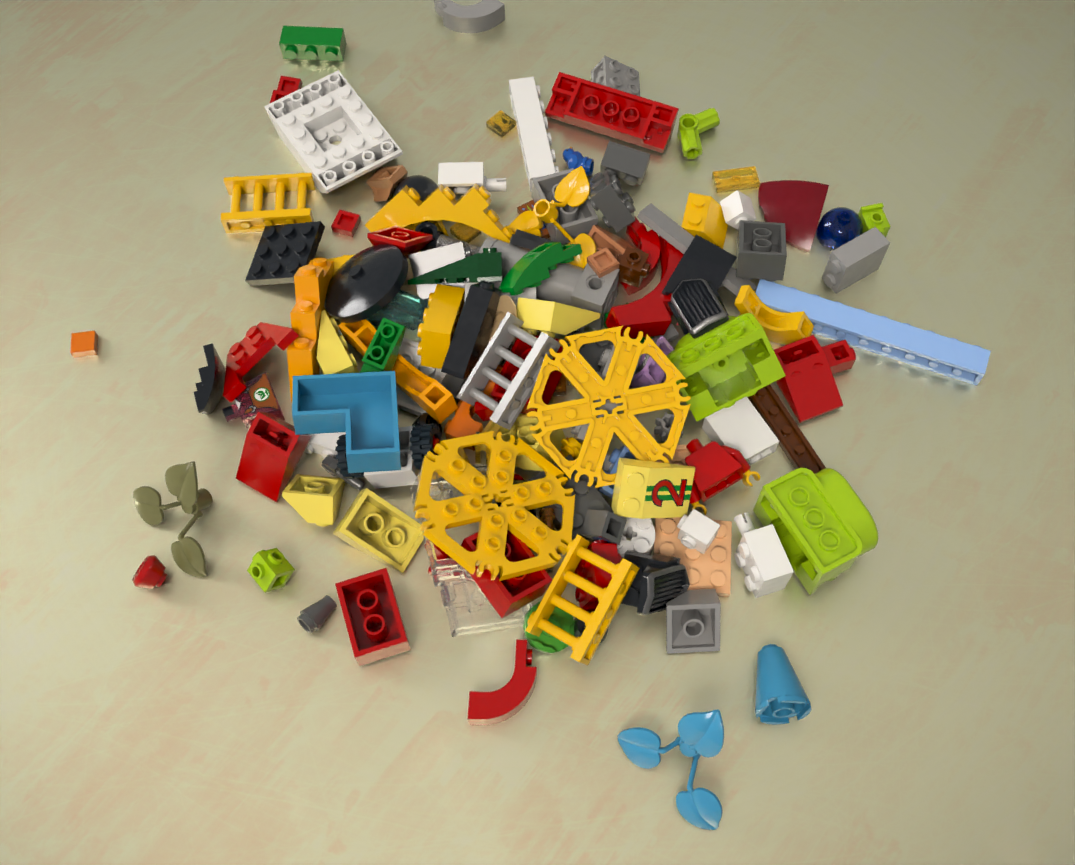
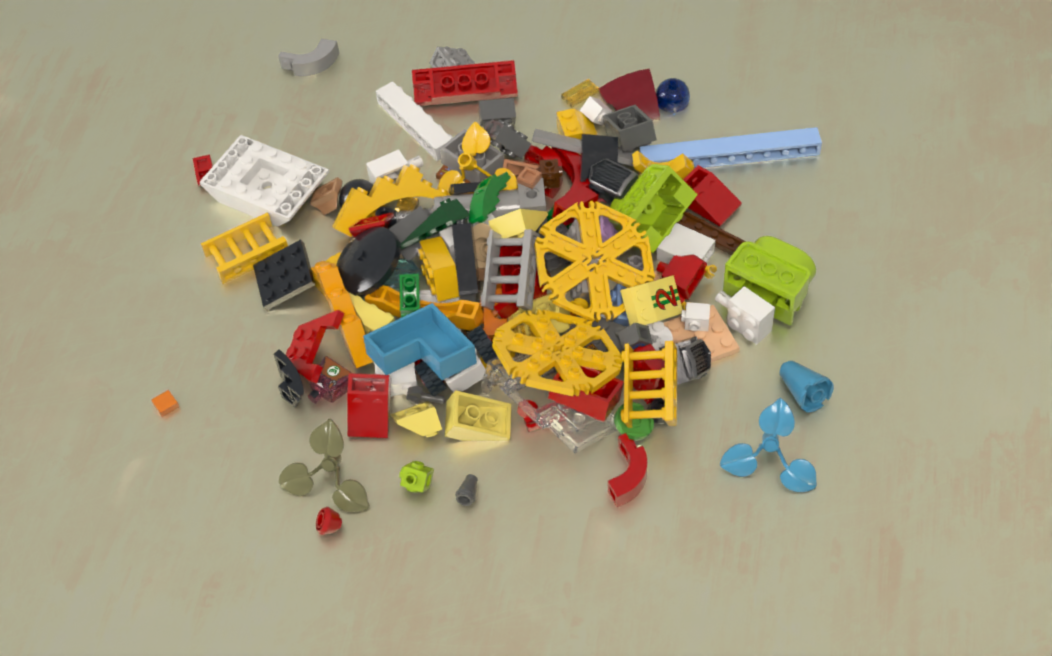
camera: 25 degrees left, 10 degrees down
green brick [279,26,347,61] -> none
red tile [331,210,361,237] -> none
red brick [335,568,411,666] -> none
clear yellow tile [486,110,516,138] -> none
blue animal [563,147,594,176] -> none
light grey slope [666,589,721,654] -> none
lime piece [677,108,720,159] -> none
light grey brick [822,227,890,294] -> none
red brick [822,339,856,374] -> none
lime brick [856,203,891,237] -> none

